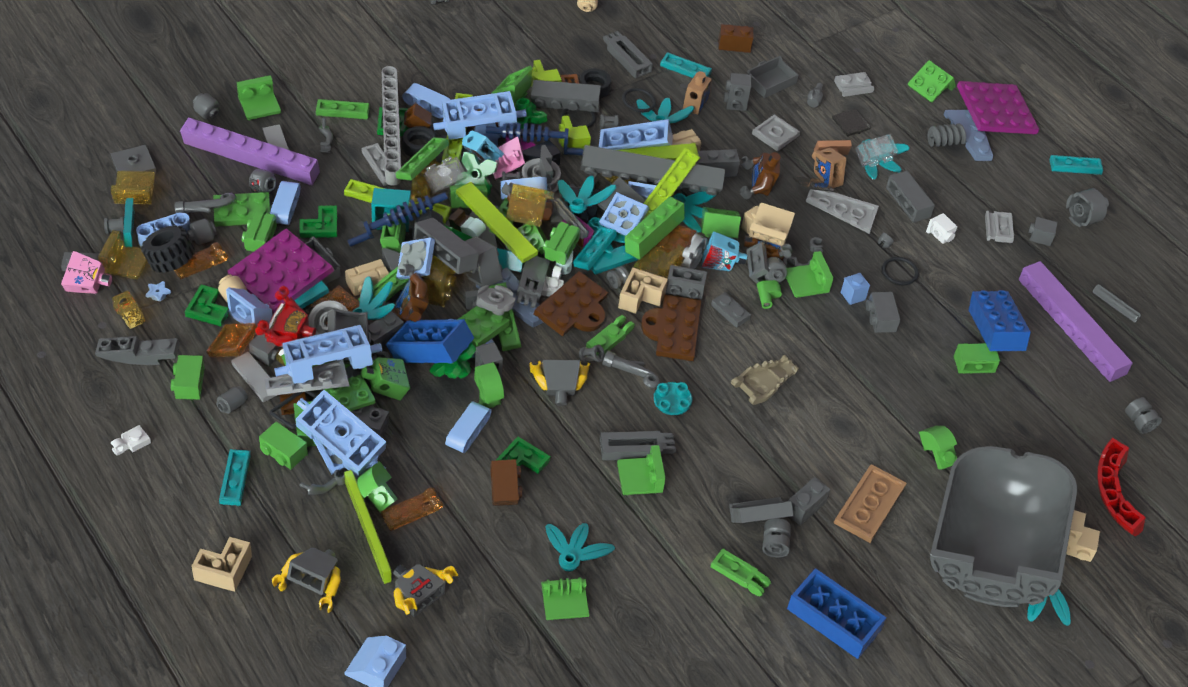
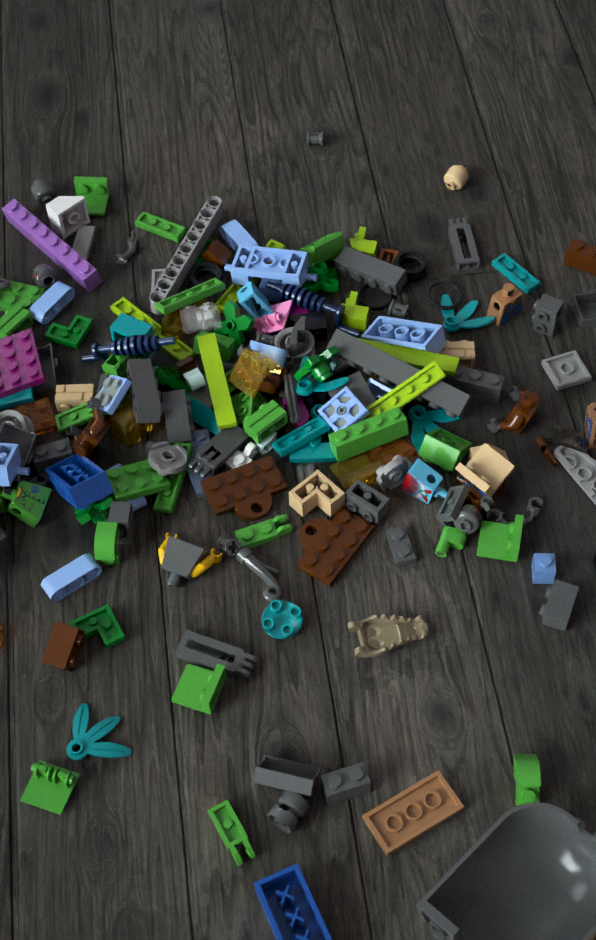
camera: 35 degrees right, 5 degrees up
teal plant [352,276,395,320] -> none
none -> white slope [46,196,90,239]
none -> green plant [294,346,340,383]
none -> reddish brown pin [535,436,558,467]

